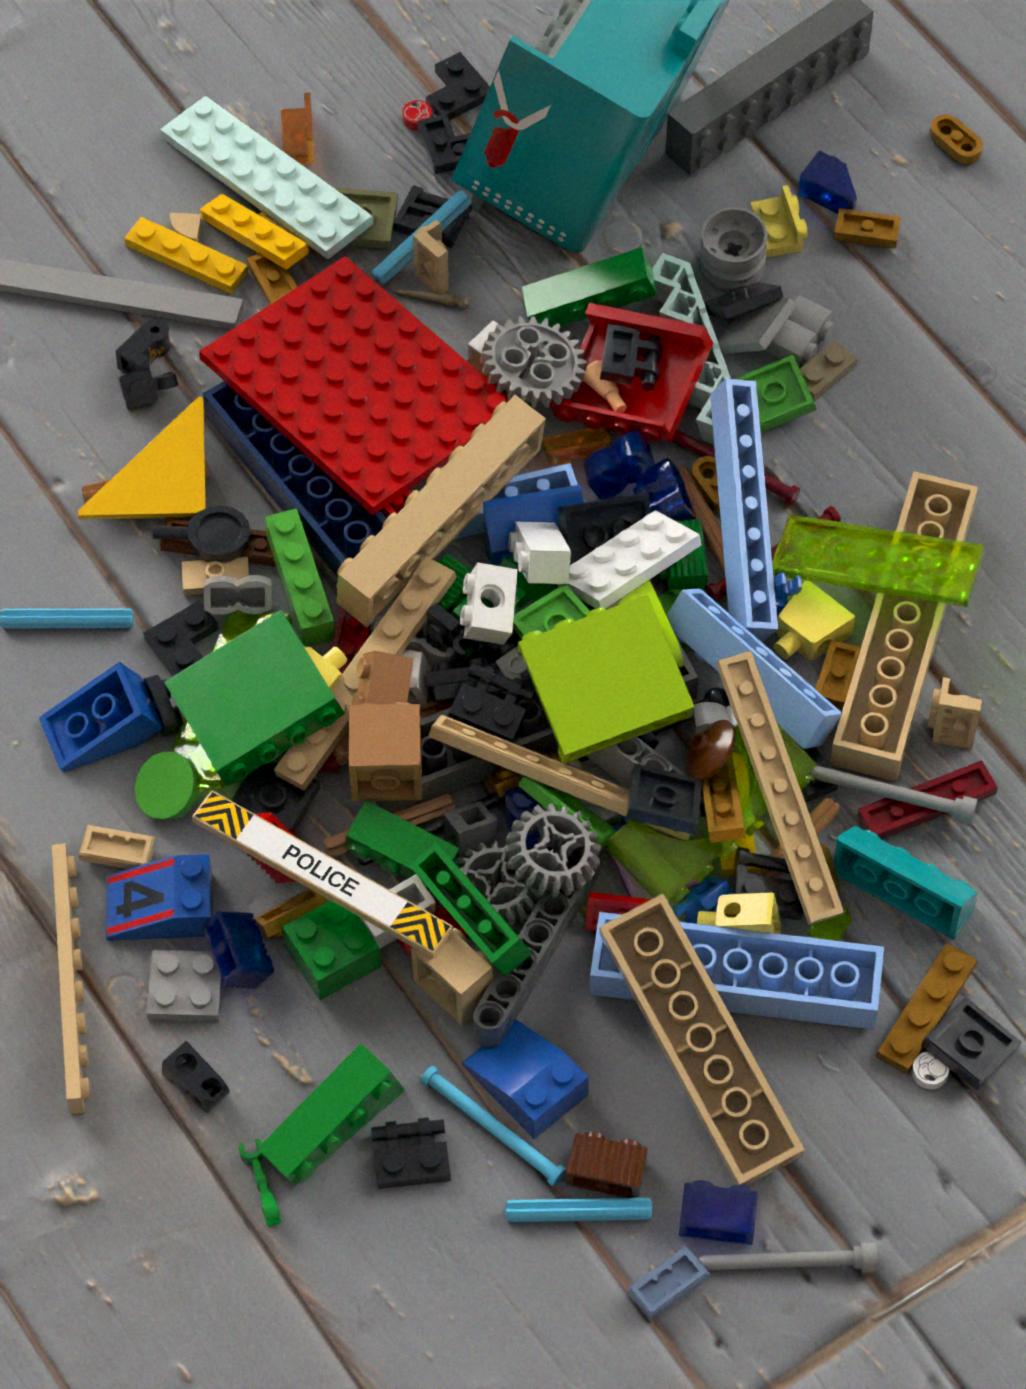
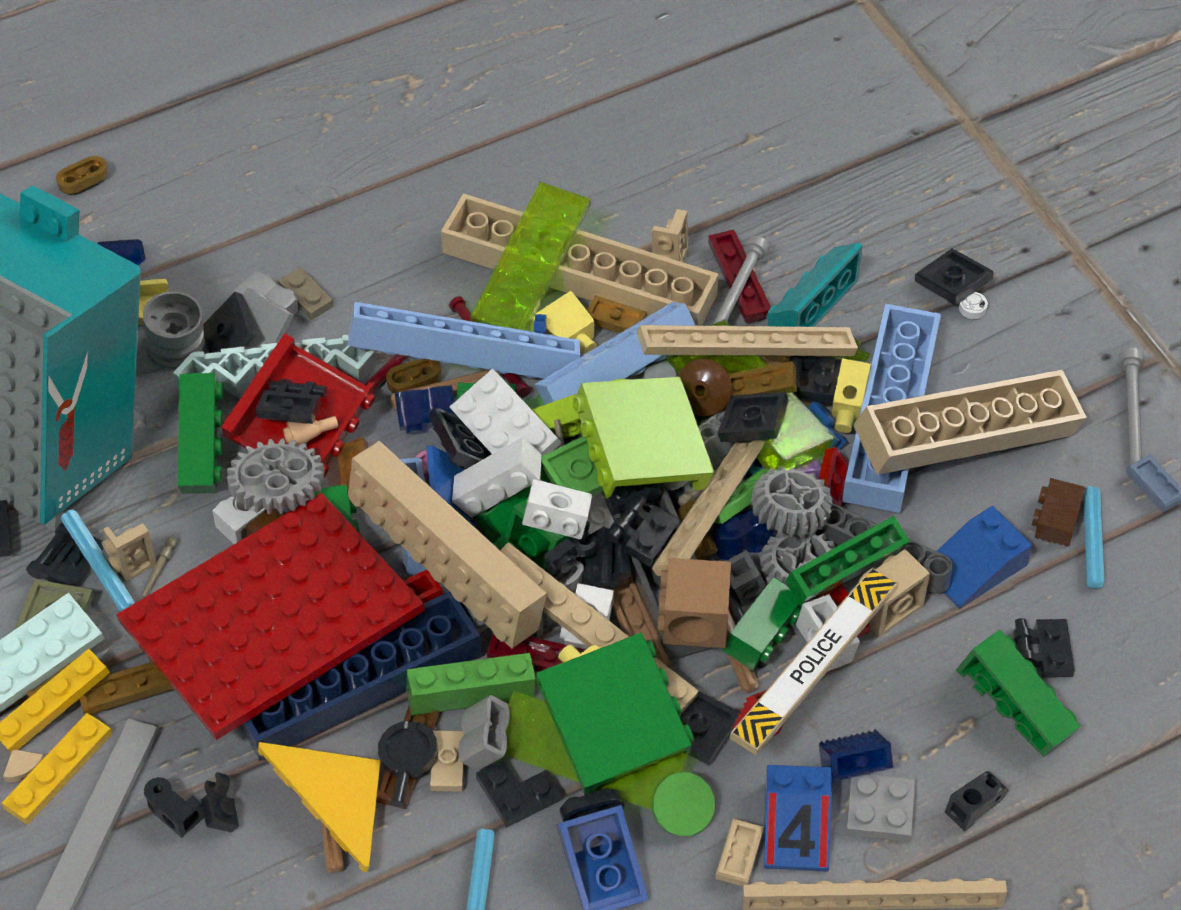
camera: 85 degrees left, 5 degrees down
green piece [239,1139,281,1227] -> none
pearl gold plate [253,889,328,938] -> none
green brick [282,901,381,1000] -> none
medium nougat brick [351,650,414,705] -> none
medium azure bar [420,1065,567,1187] -> none
clear blue brick [583,430,656,499] -> none
clear blue brick [679,1180,758,1245] -> none
bright green tile [734,355,817,433] -> none
pearl gold plate [834,208,901,249] -> none
pearl gold plate [876,943,978,1075] -> none

